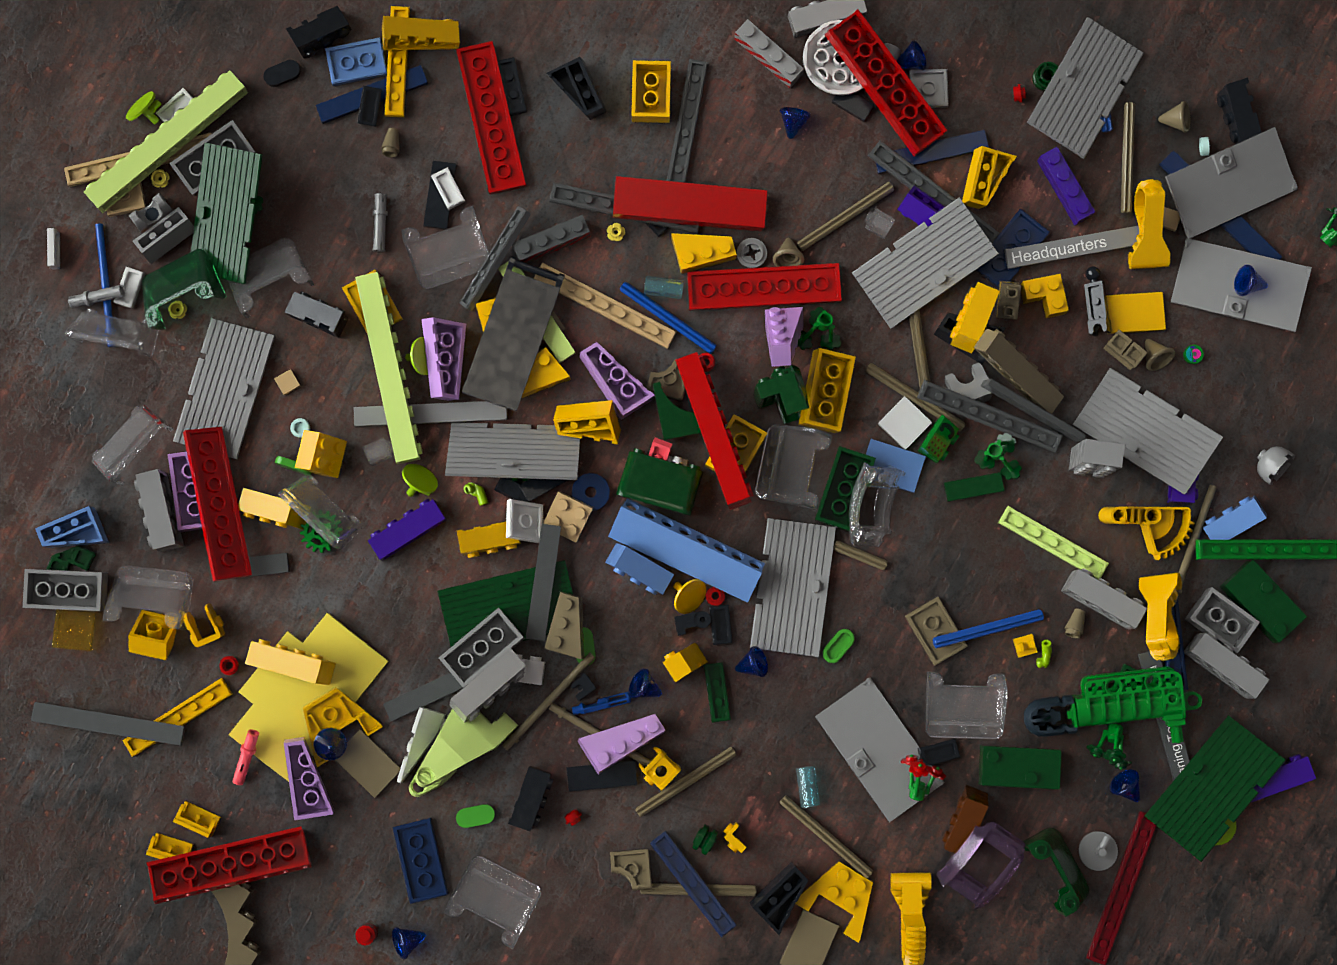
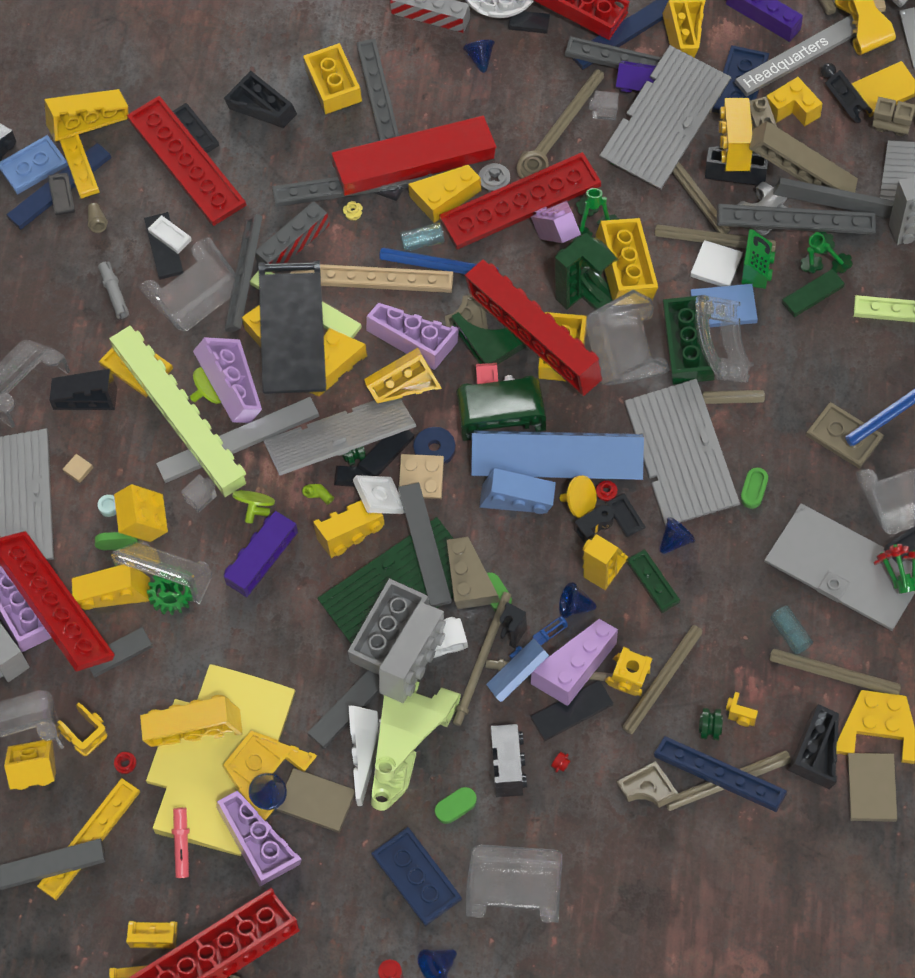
camera: 20 degrees left, 20 degrees down
none -> medium blue tile [486,638,549,702]

